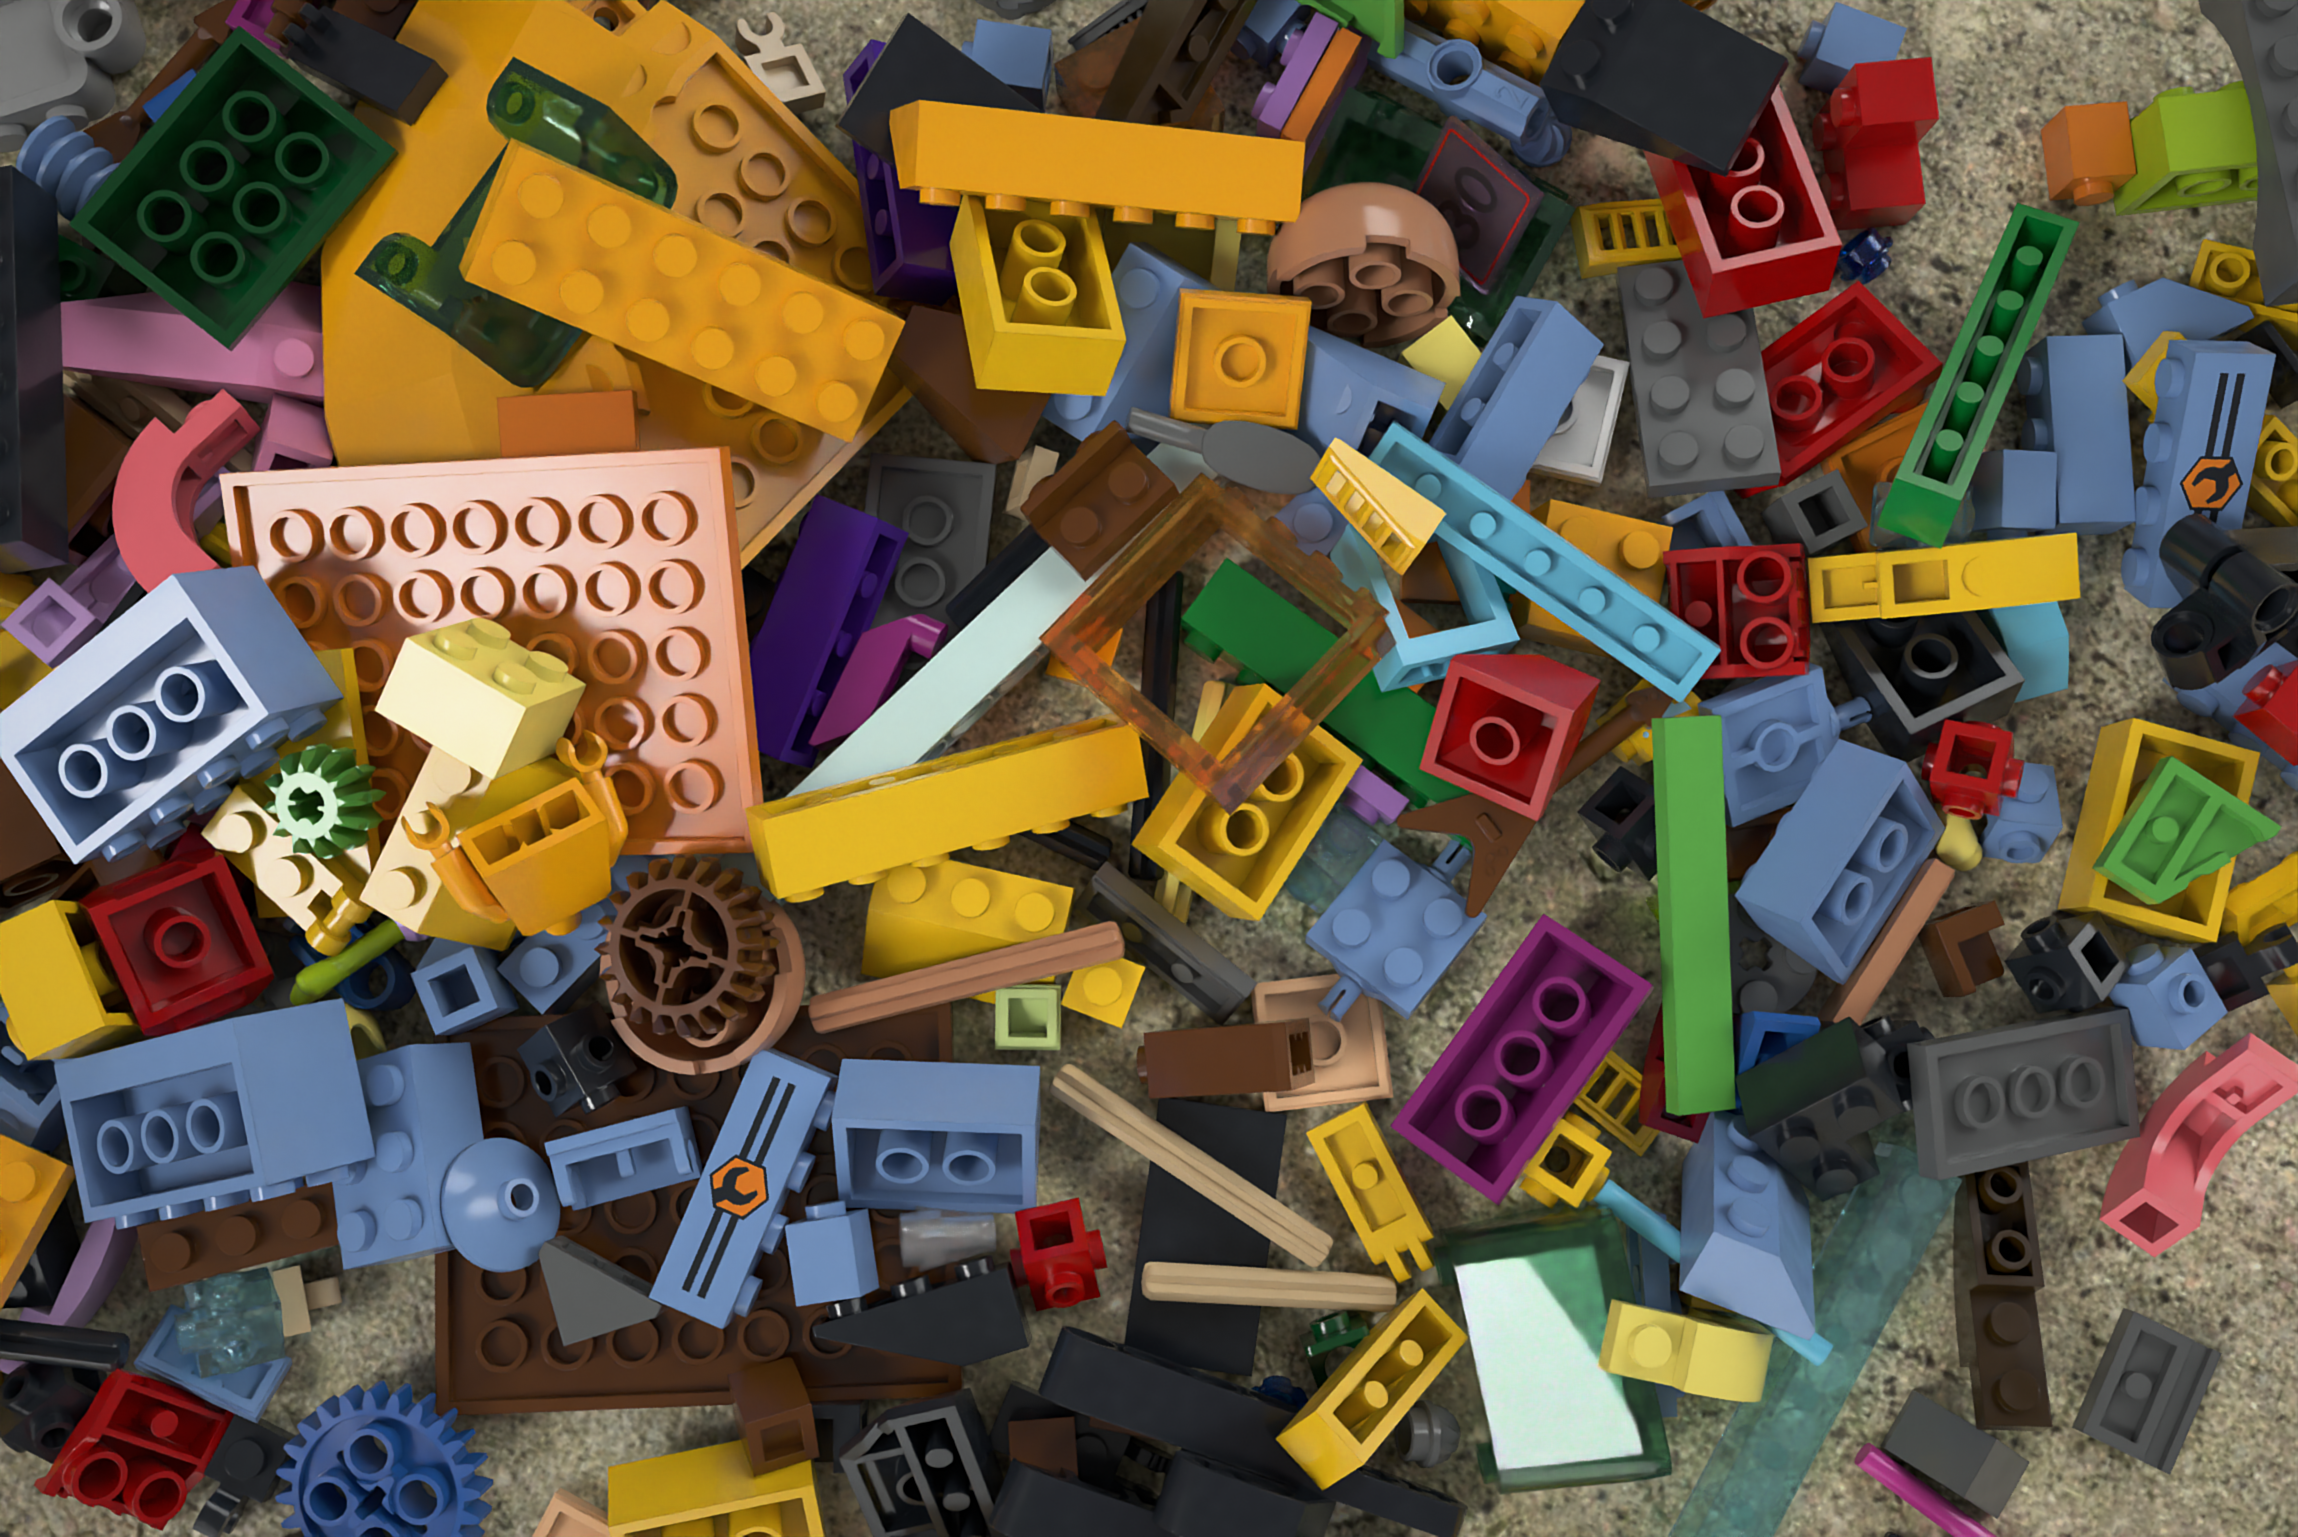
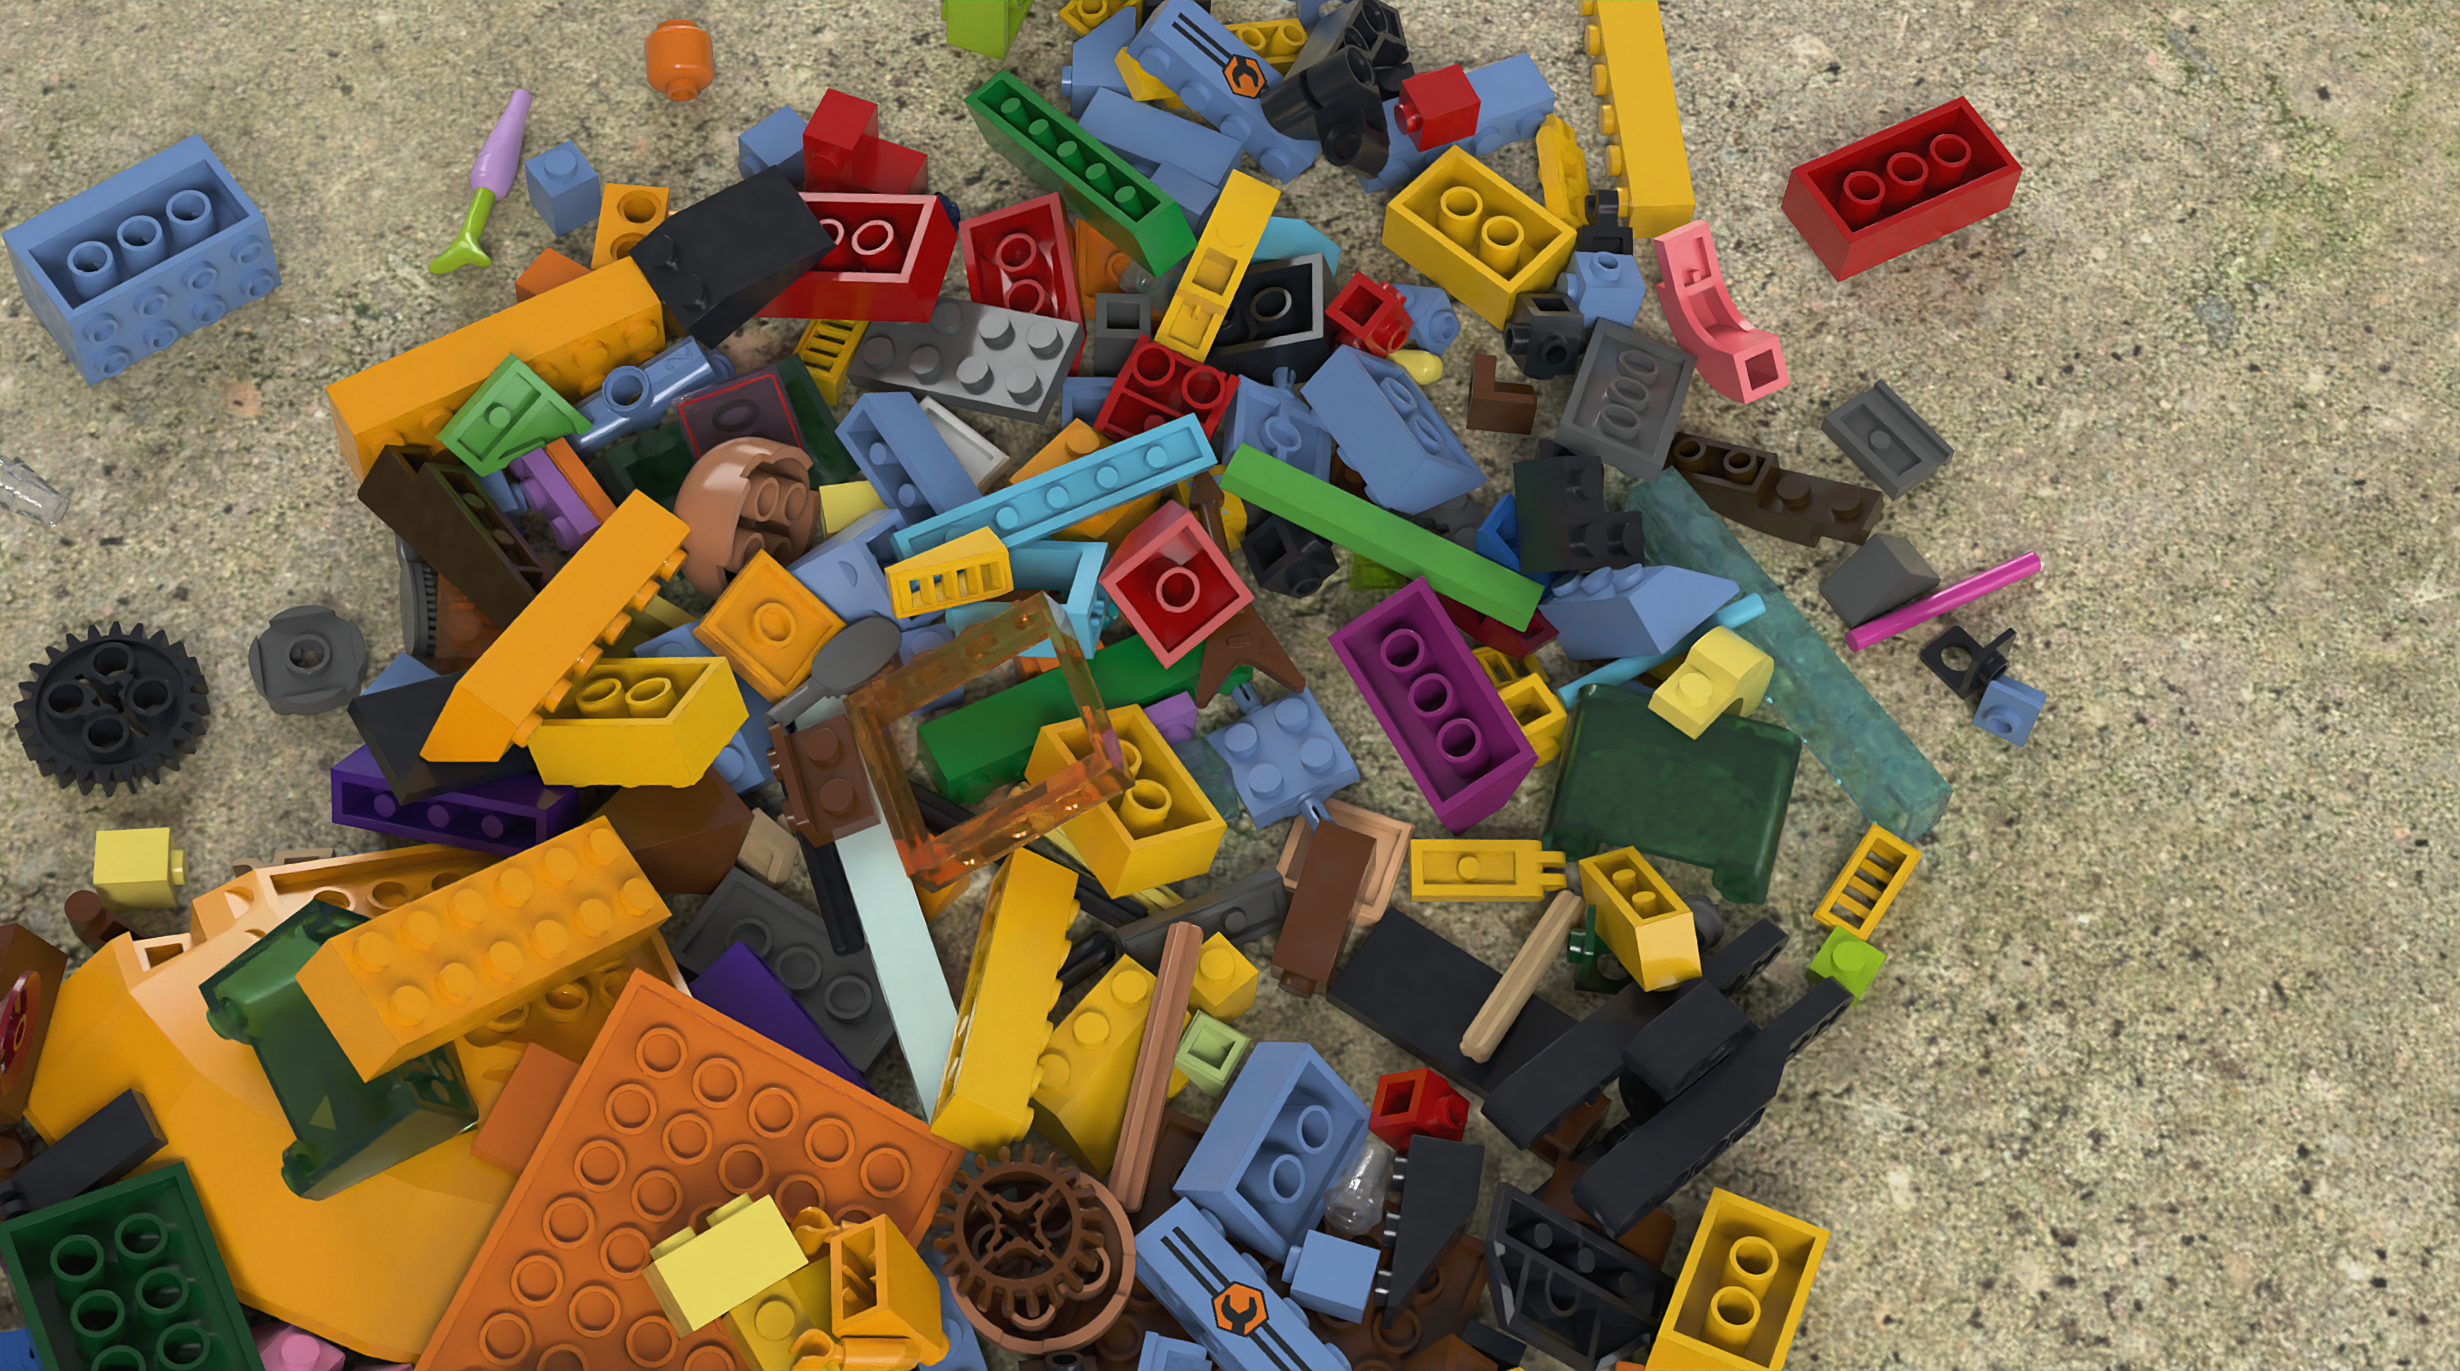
camera: 70 degrees left, 25 degrees down
magenta piece [808,614,949,751] -> none
tan axle [1049,1064,1333,1268] -> none
nougat tile [1816,858,1955,1028] -> none
orange brick [2041,101,2137,206] -> none
bright green wing [2092,756,2282,905] -> none

